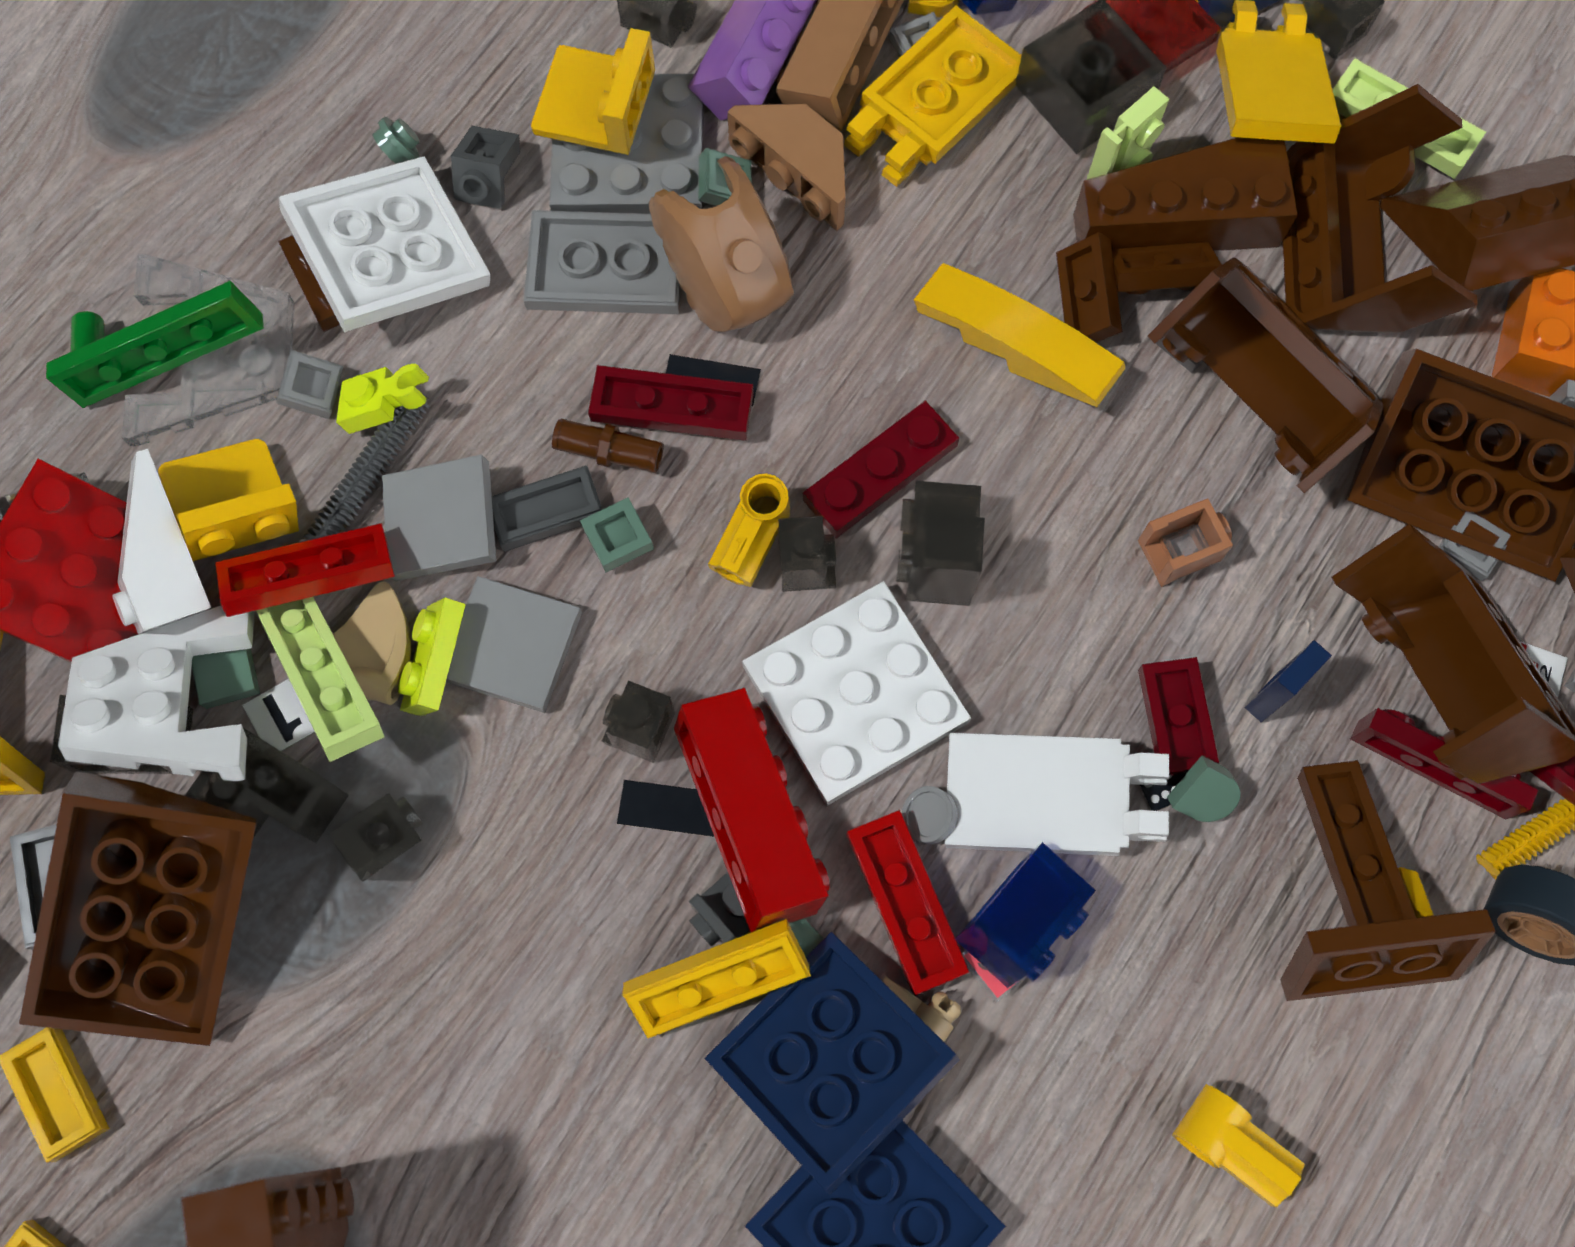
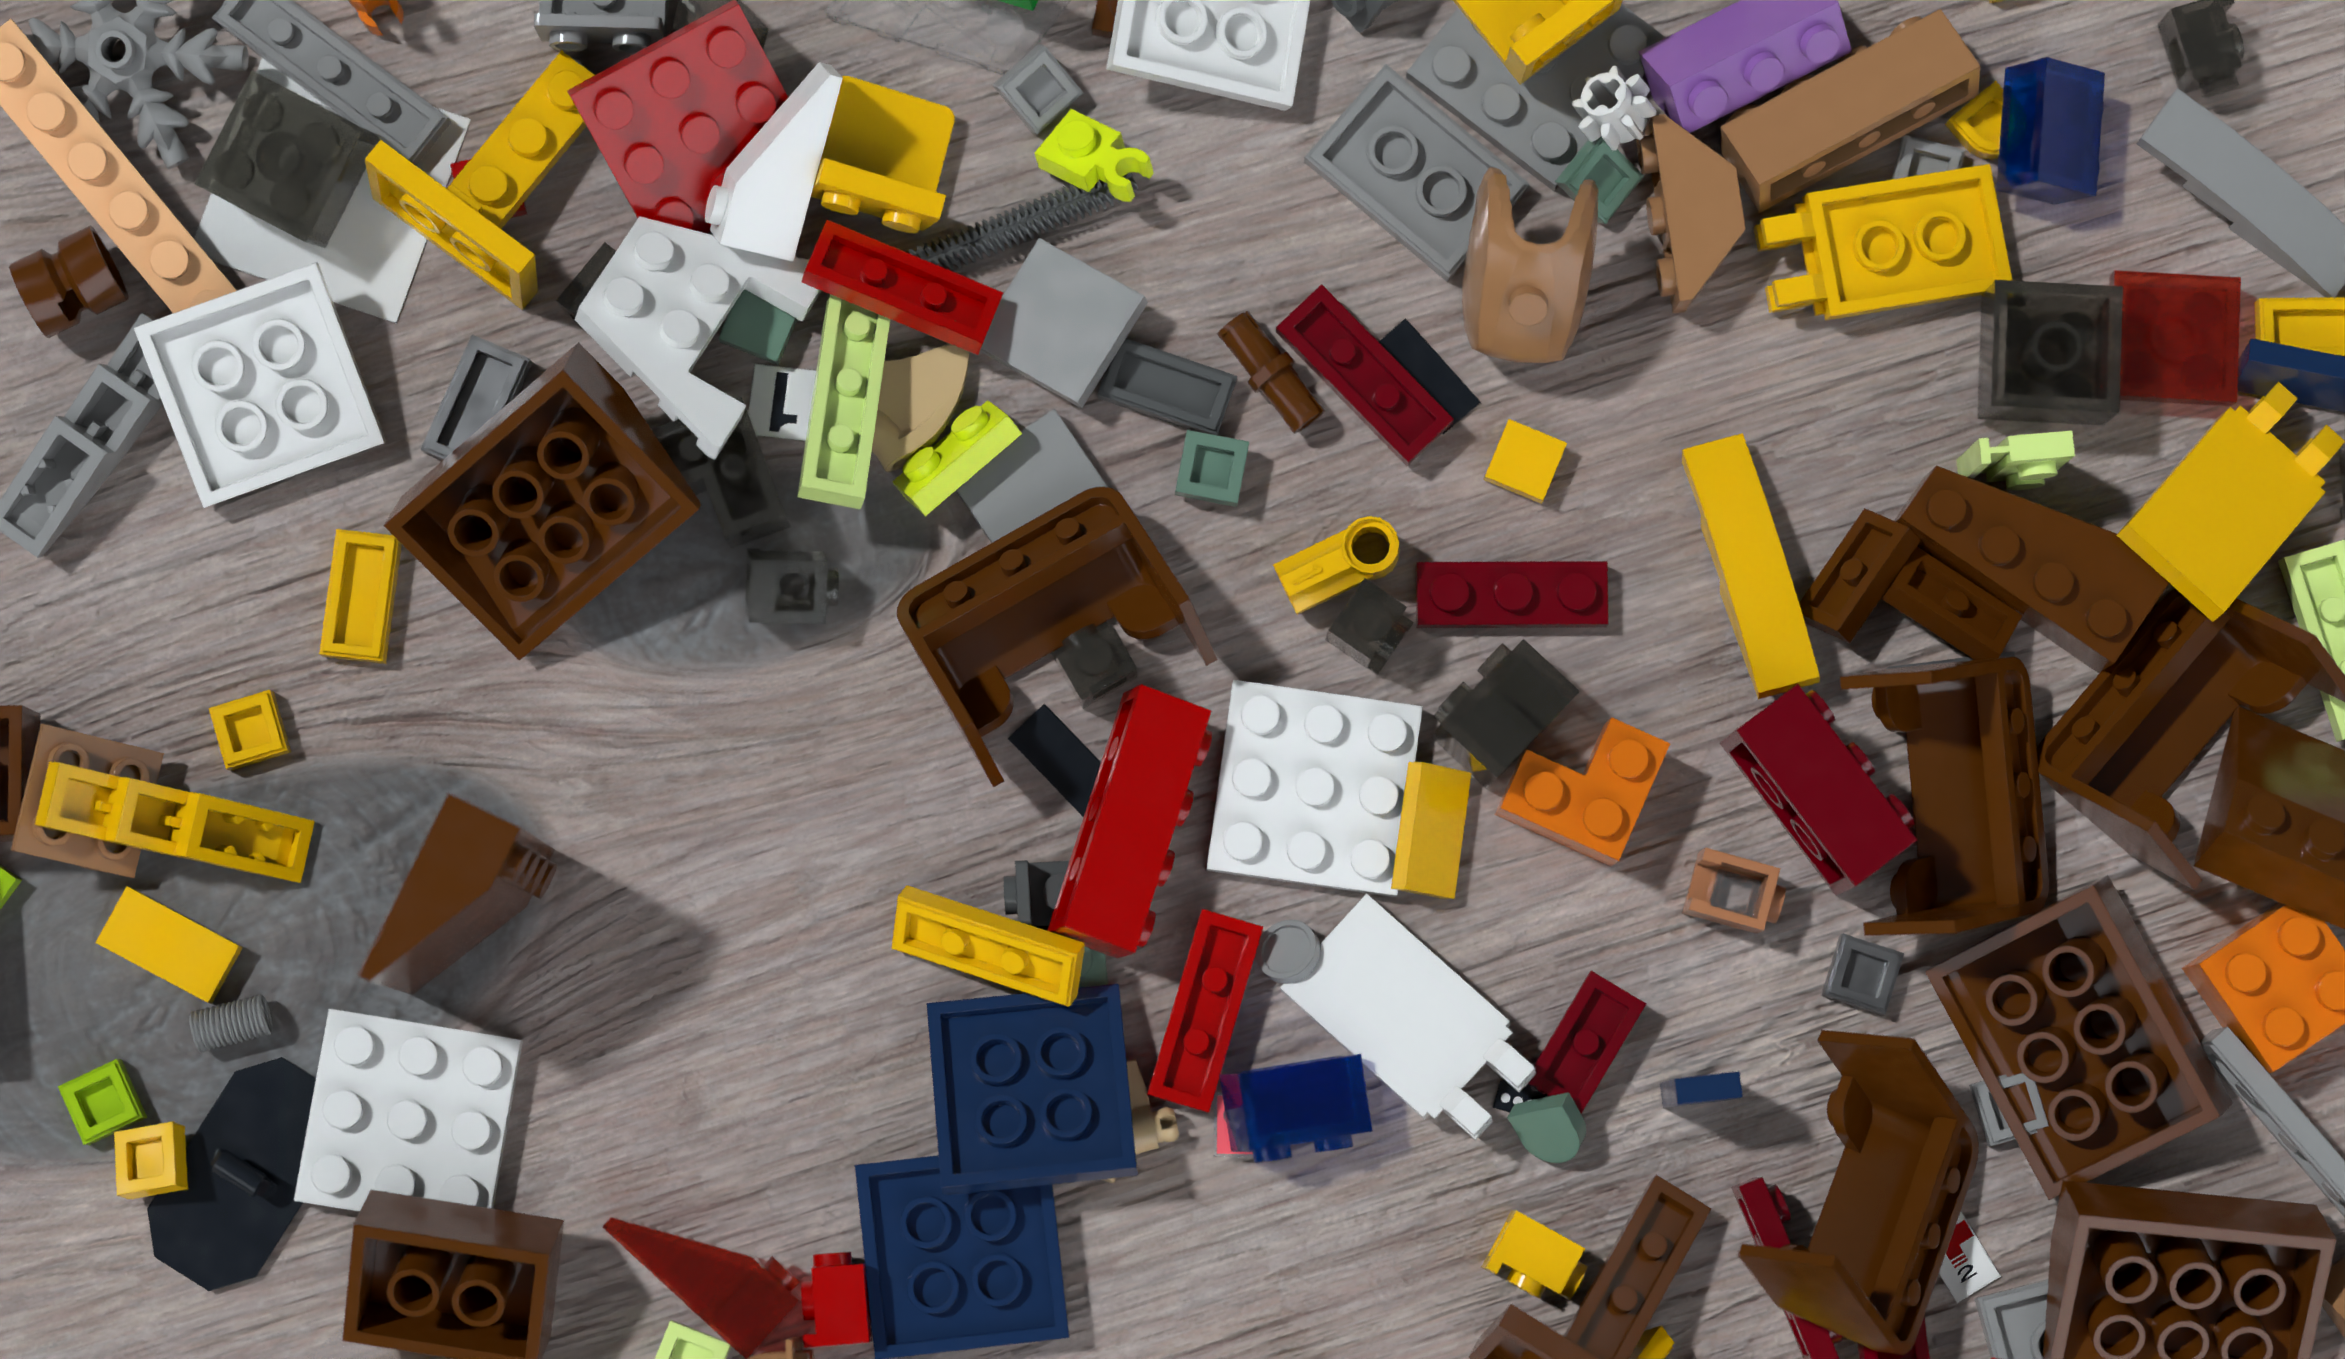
camera: 35 degrees right, 10 degrees up
none -> reddish brown windscreen [897,487,1218,788]
none -> yellow tile [1391,762,1472,899]
none -> yellow brick [1481,1210,1588,1300]
none -> yellow tile [1483,419,1567,504]
none -> orange brick [1495,717,1671,867]
none -> white gear [1572,66,1657,151]
none -> dark red brick [1720,684,1917,896]
none -> flat silver tile [1821,933,1904,1015]

